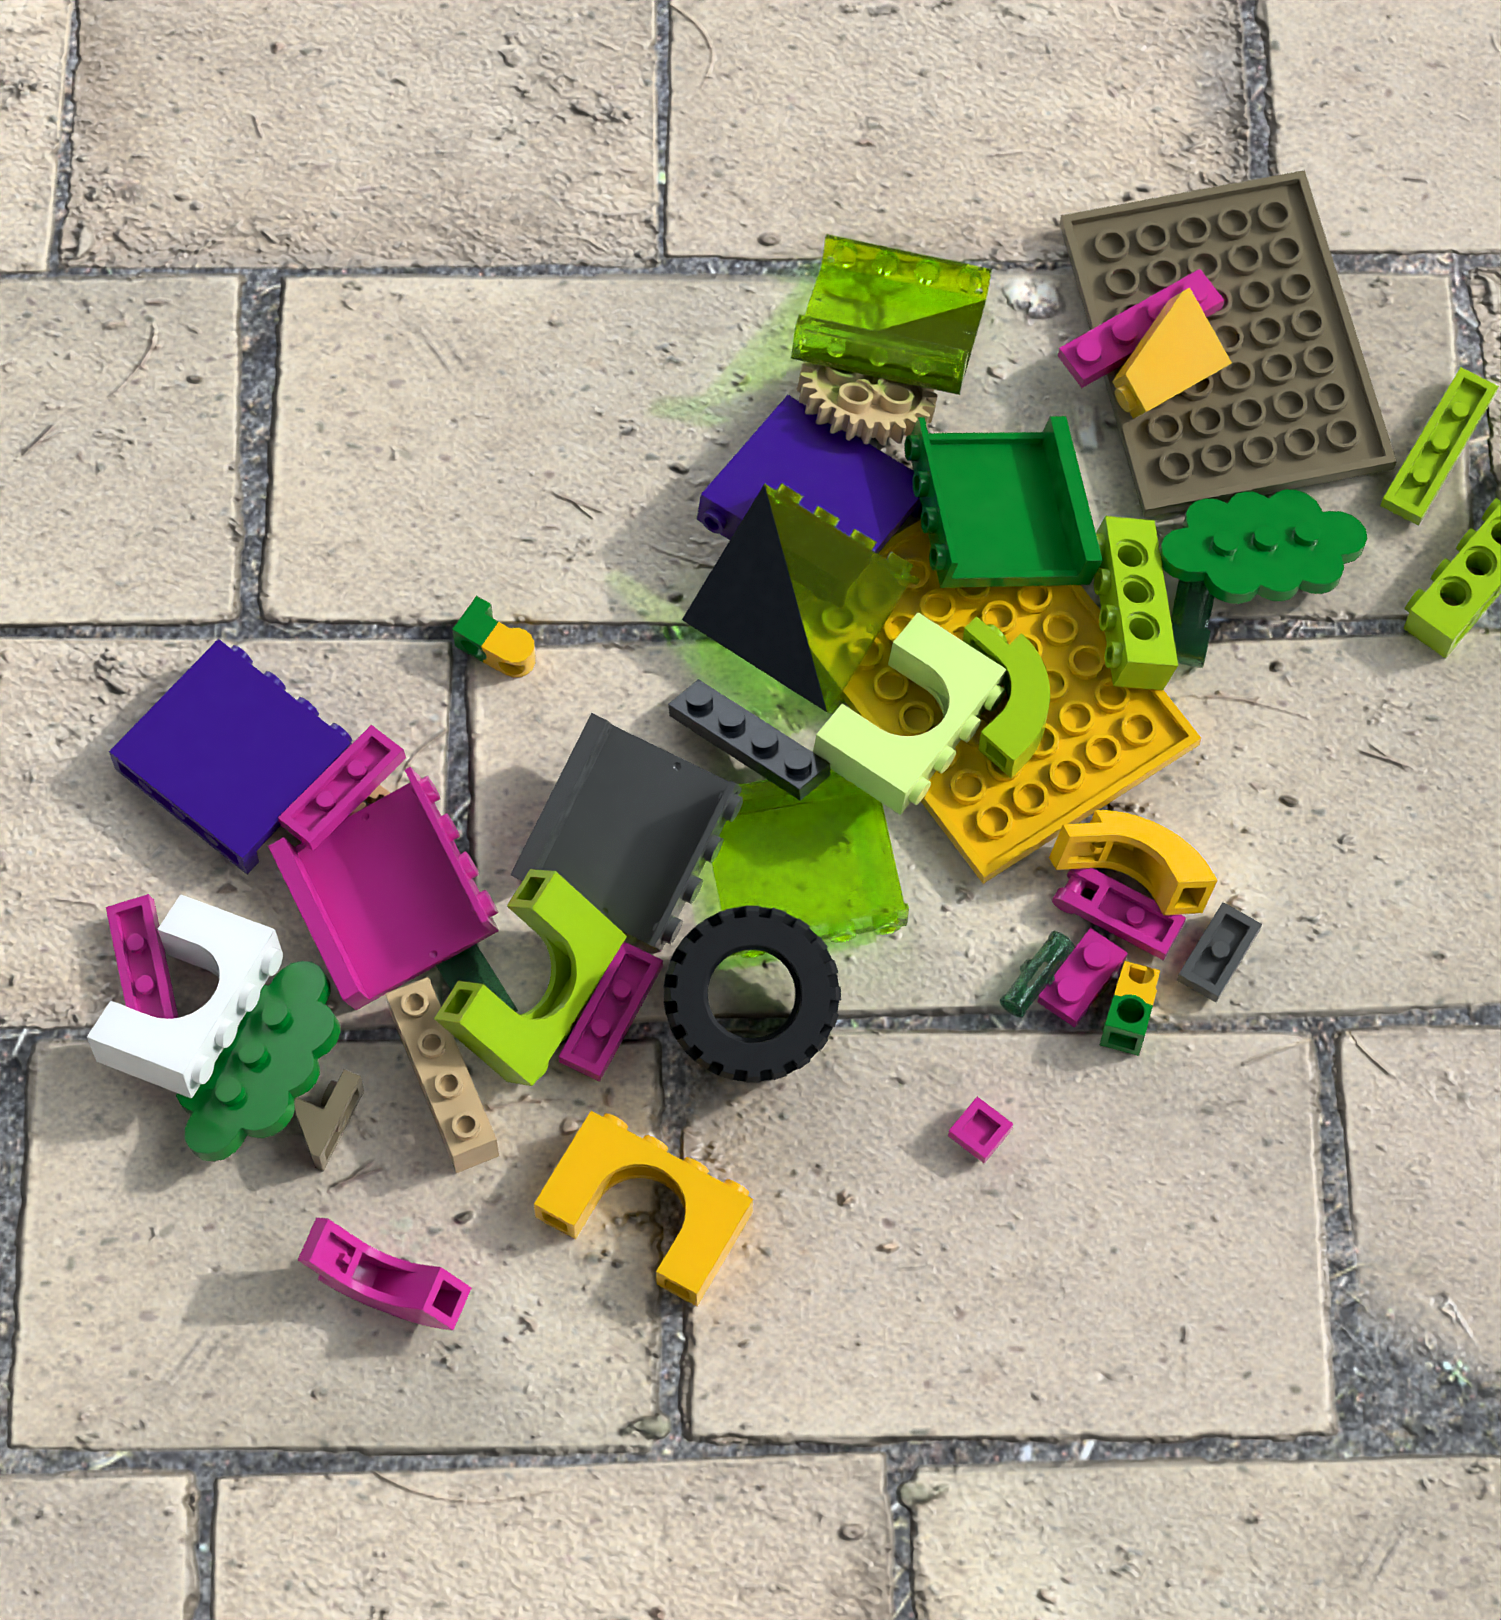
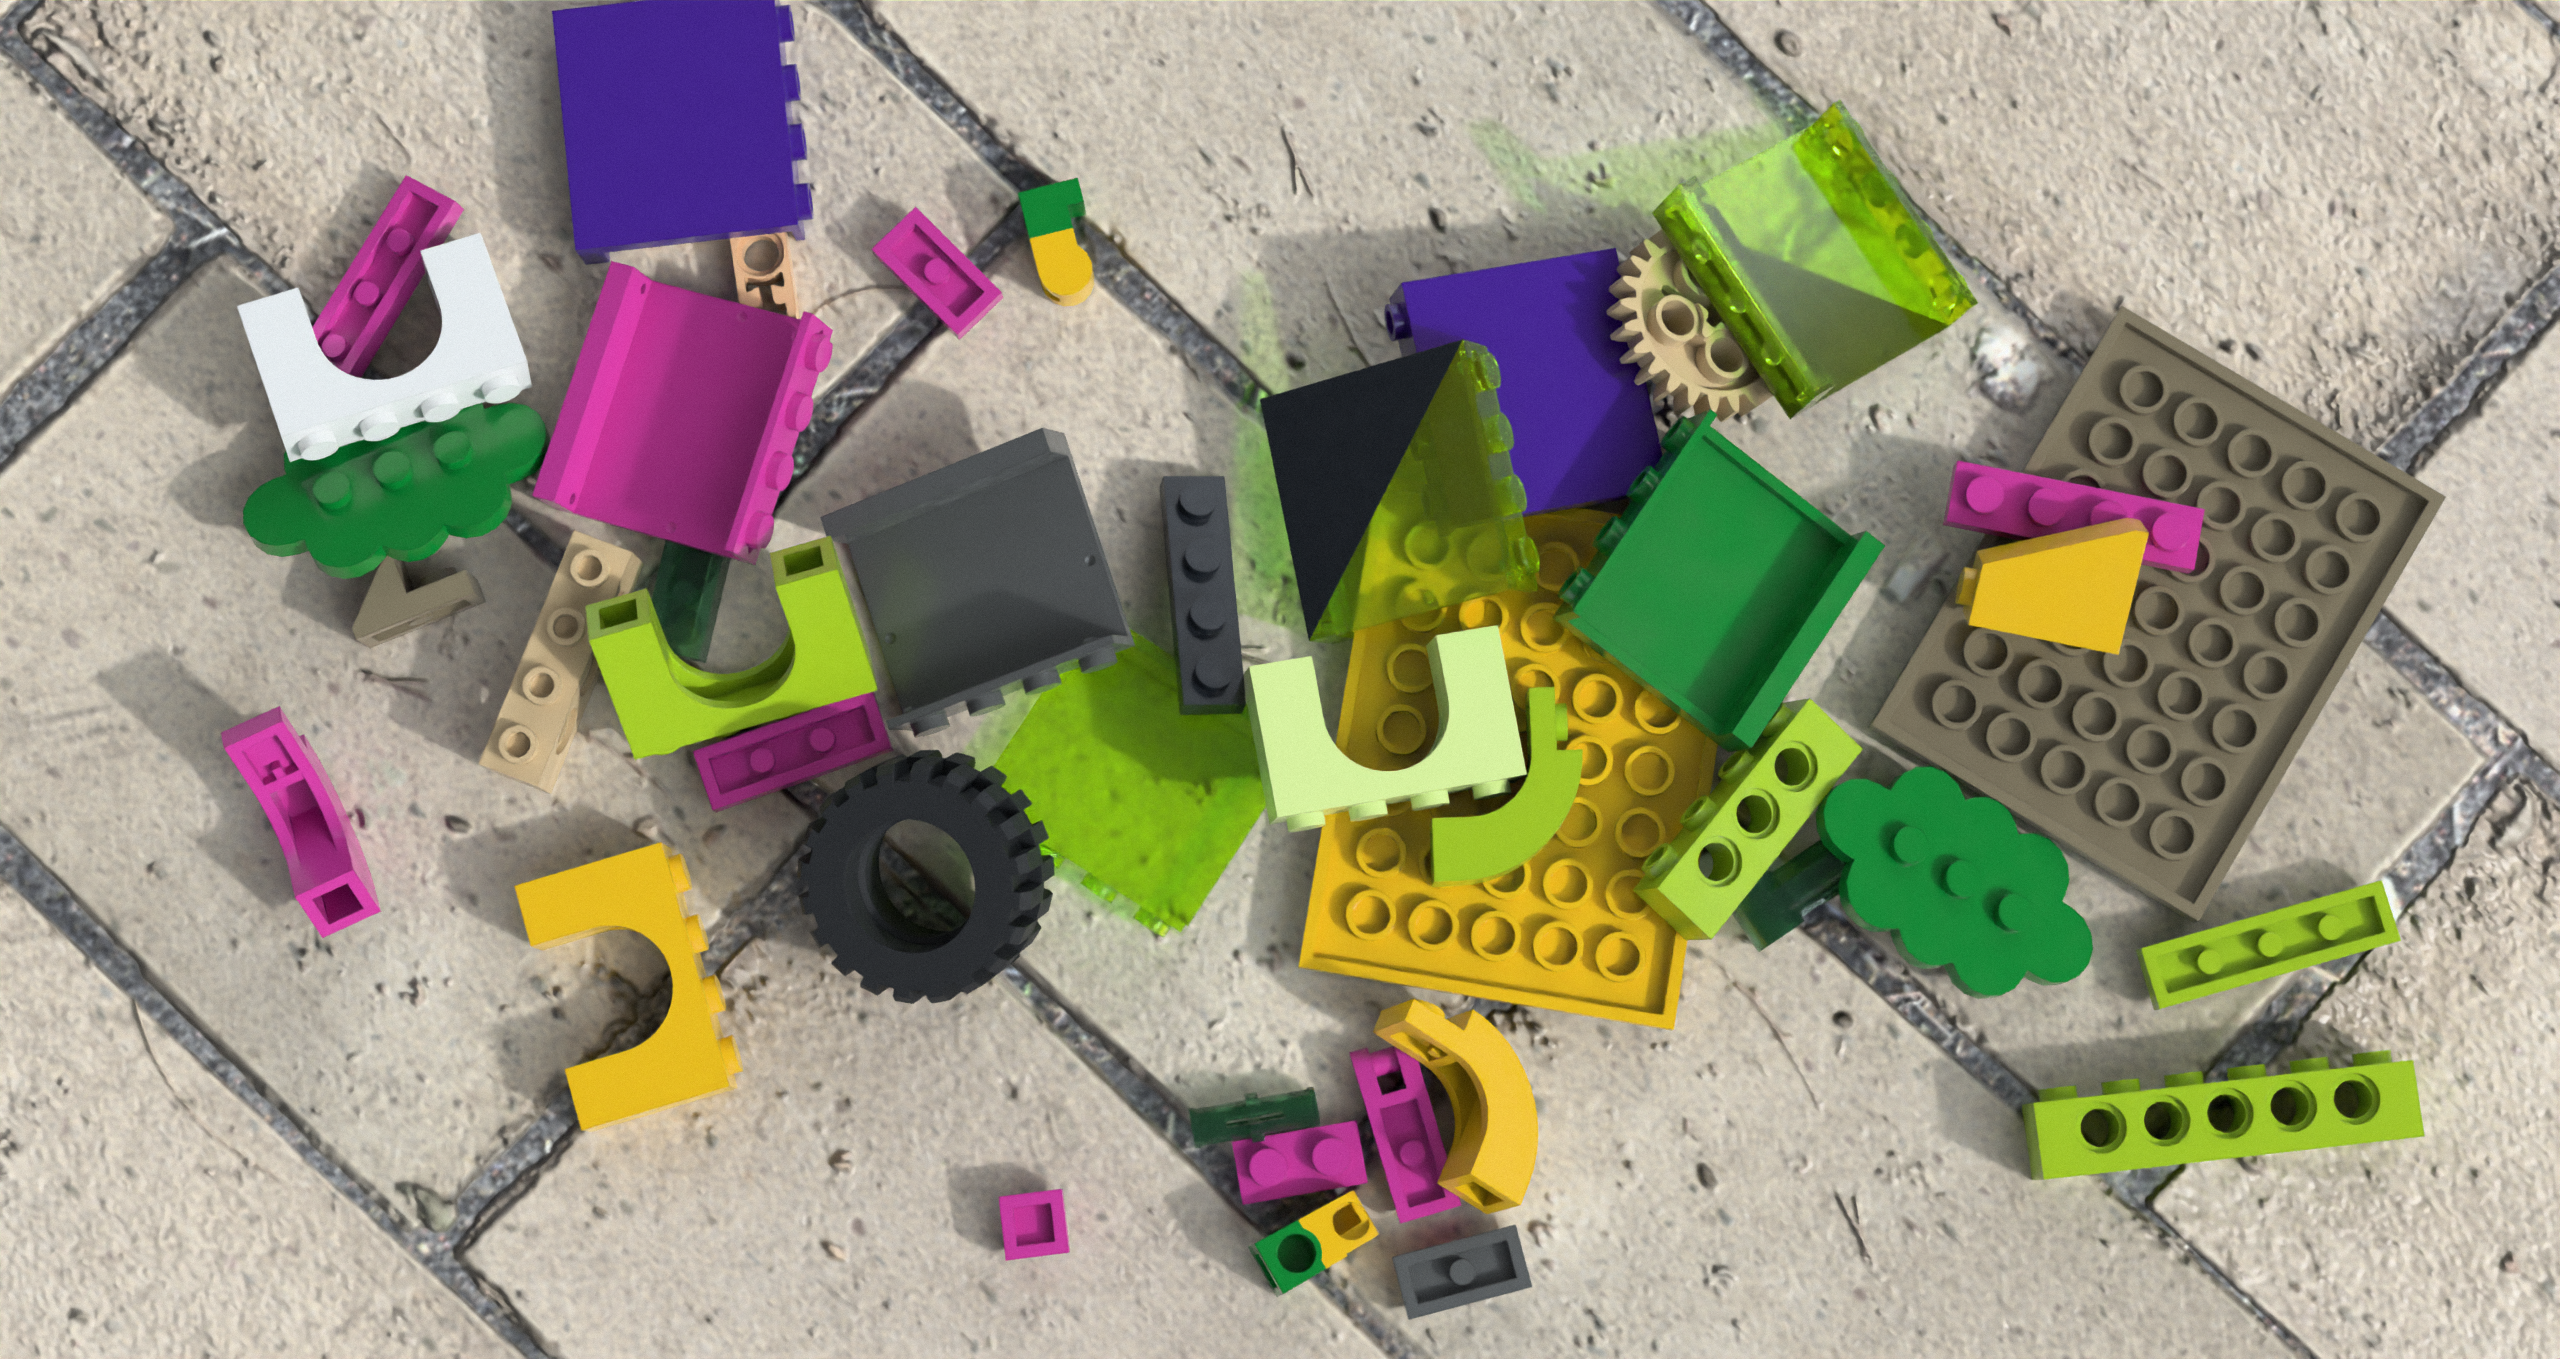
camera: 45 degrees right, 15 degrees up
dark pink plate [278,725,406,851] -> none
none -> dark pink plate [871,207,1003,340]

